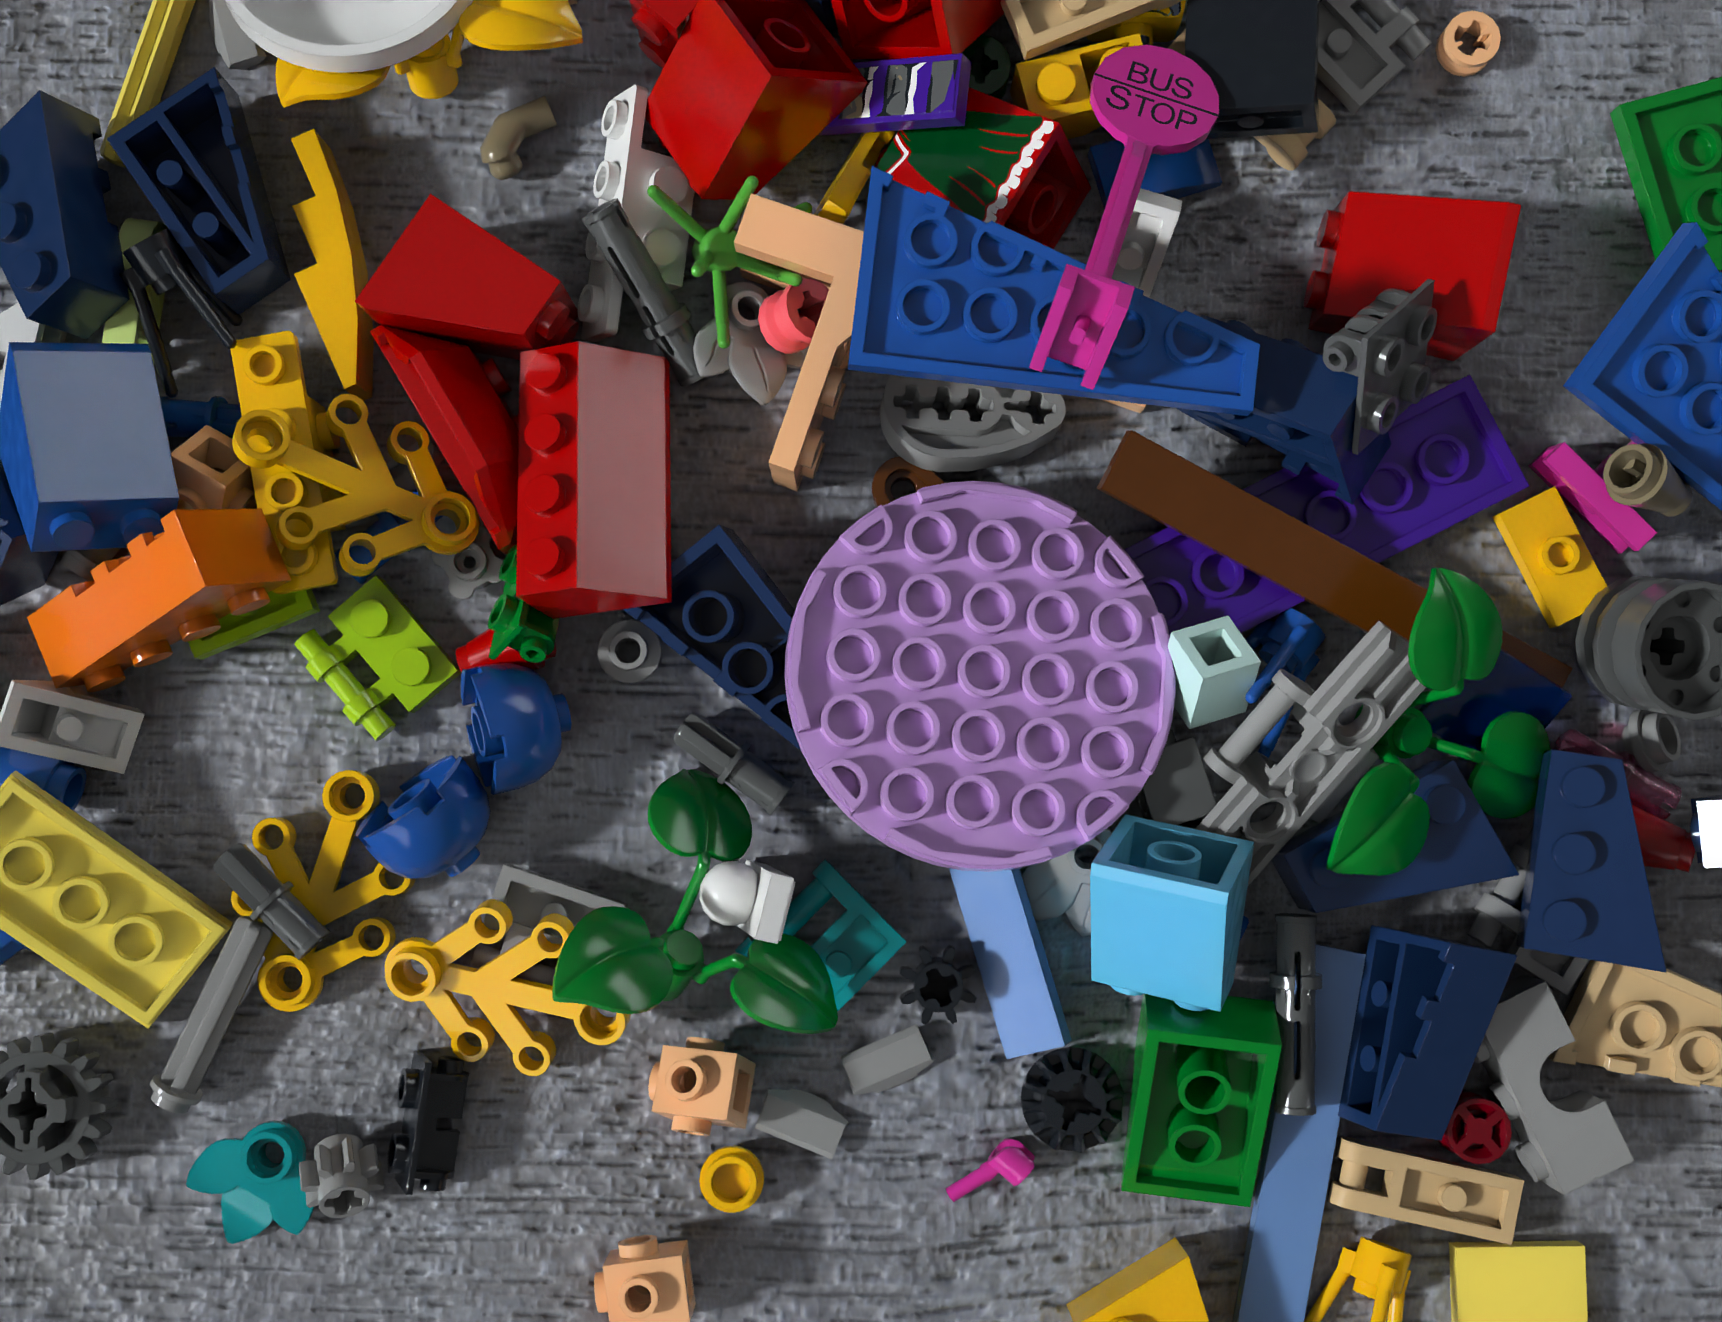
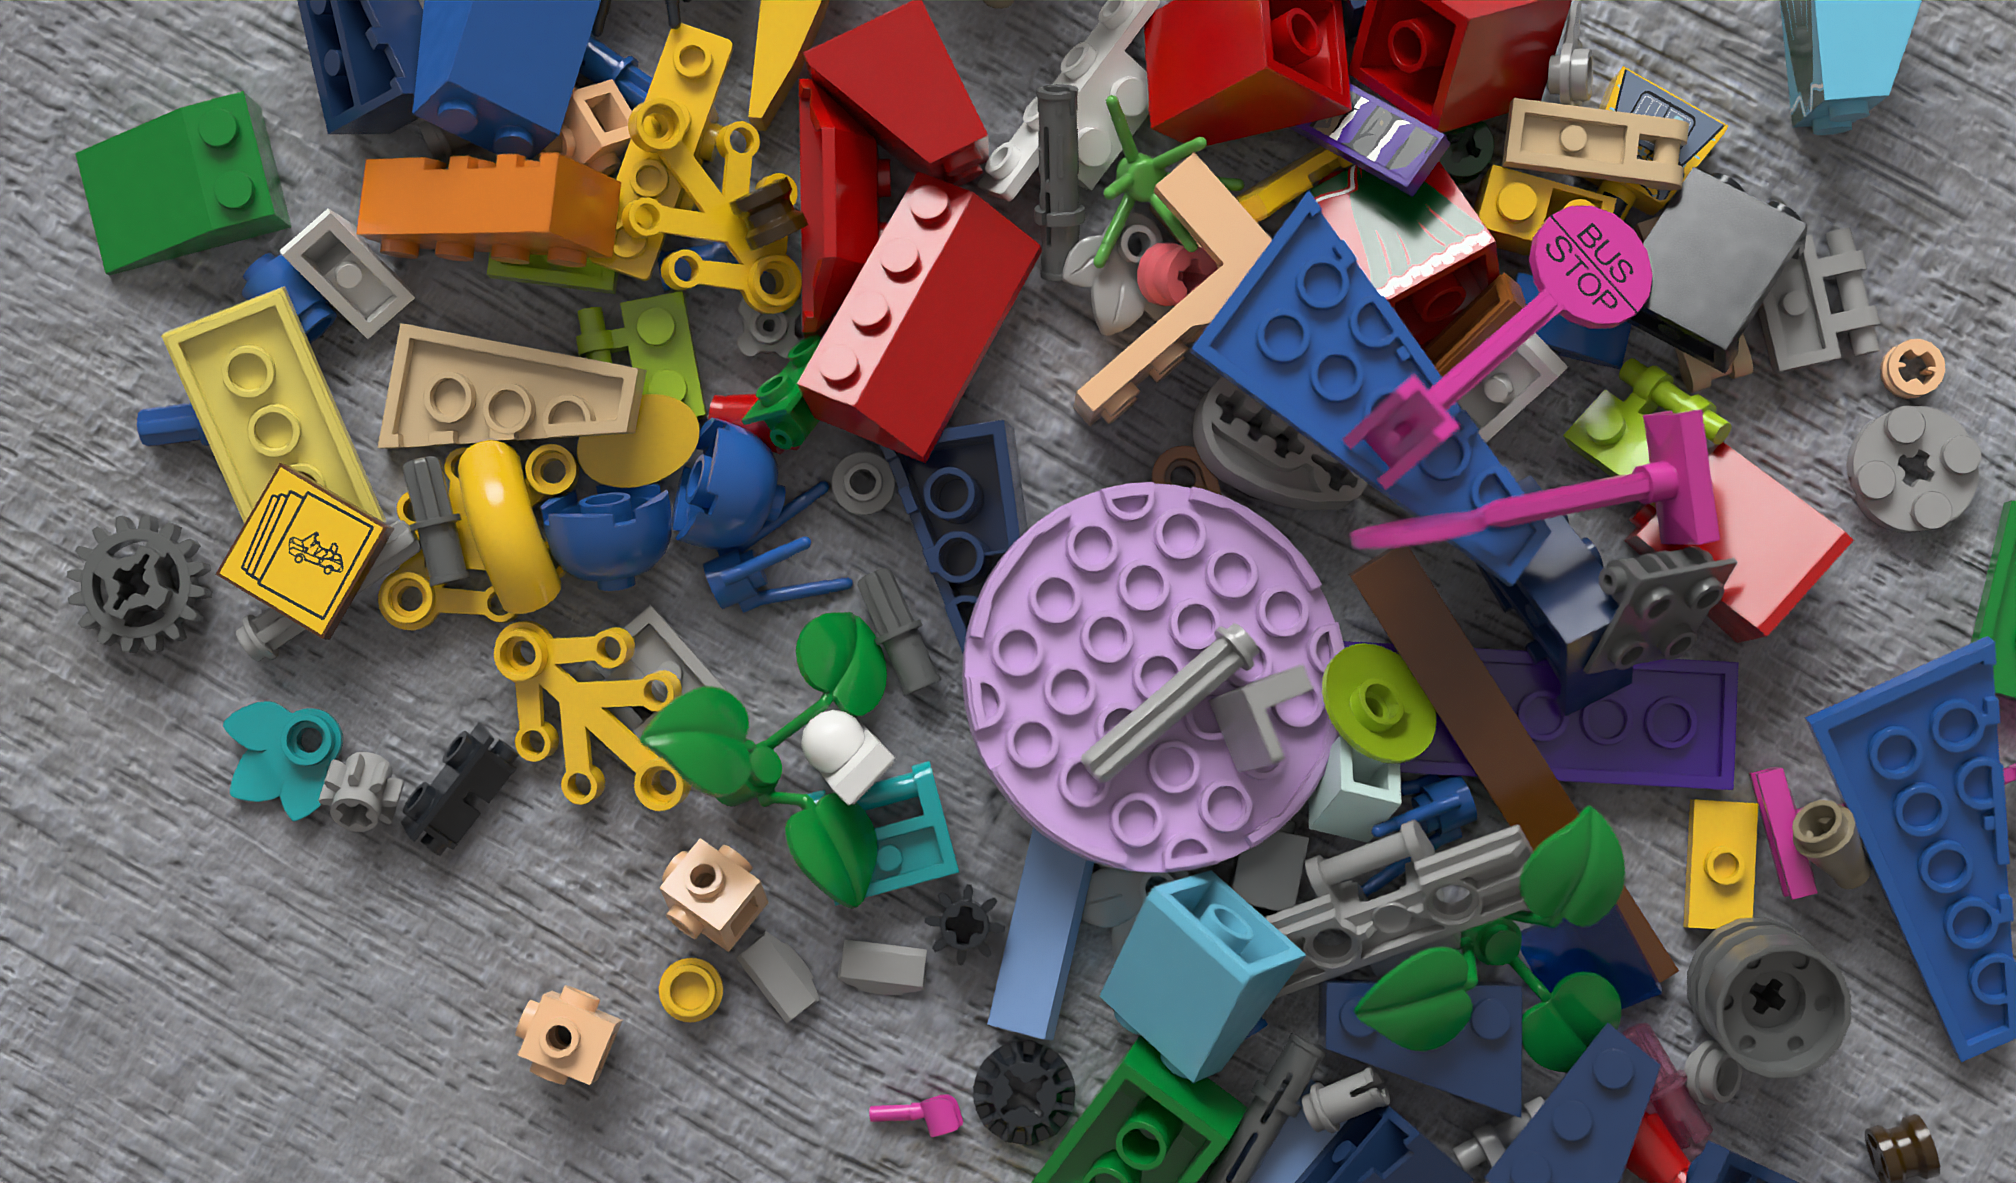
camera: 30 degrees right, 0 degrees up
none -> yellow tile [216,463,394,640]
none -> tan wing [378,323,647,449]
none -> yellow cylinder [458,440,562,614]
none -> yellow sticker [577,394,700,488]
none -> blue plant [703,481,853,613]
none -> dark brown wheel [729,177,809,251]
none -> light grey axle [1081,623,1259,783]
none -> light grey panel [1208,664,1313,772]
none -> light grey pin [1302,1065,1390,1134]
none -> lime dish [1322,643,1436,764]
none -> dark pink piece [1350,409,1720,549]
none -> dark orange tile [1422,272,1527,378]
none -> lime plate [1563,358,1732,508]
none -> light grey plate [1846,406,1982,533]

